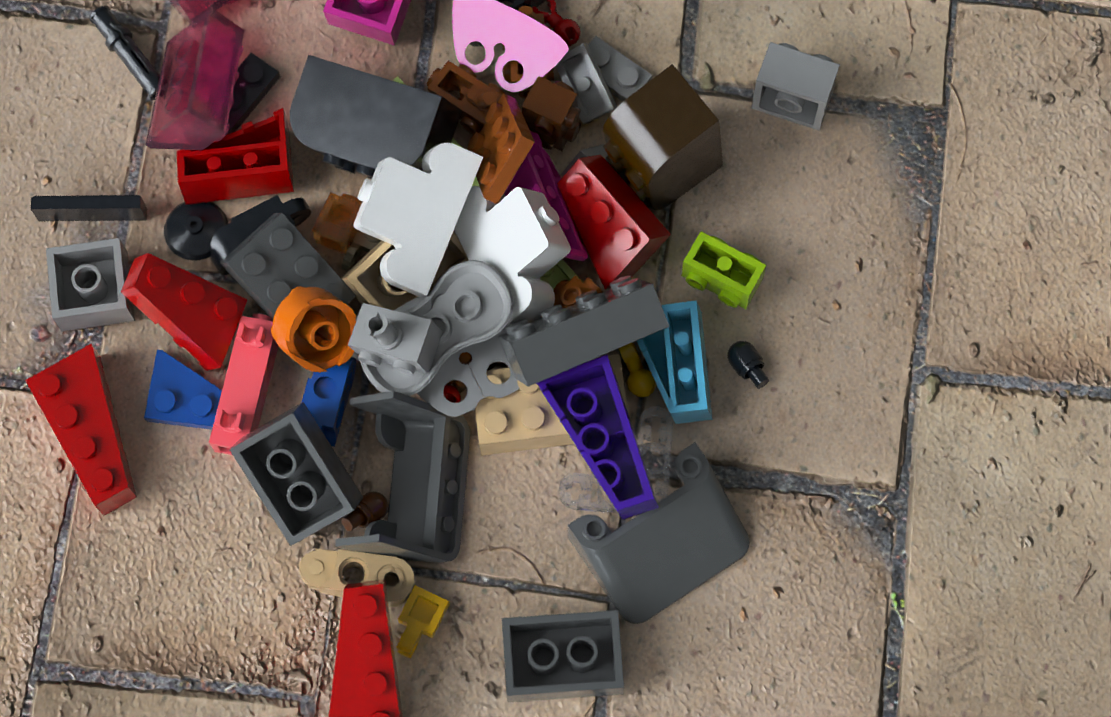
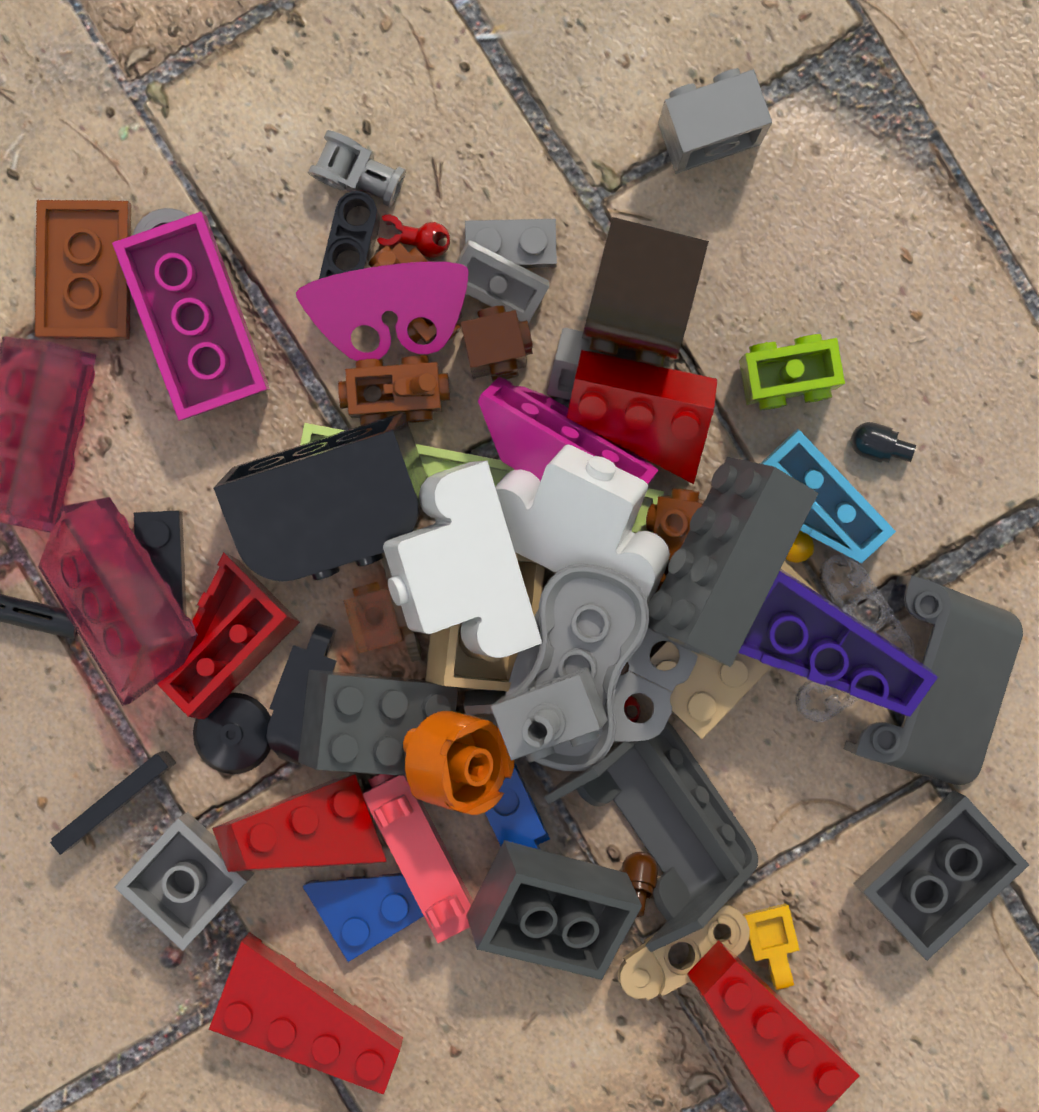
camera: 40 degrees left, 15 degrees up
dark orange plate [467,93,535,204] -> none

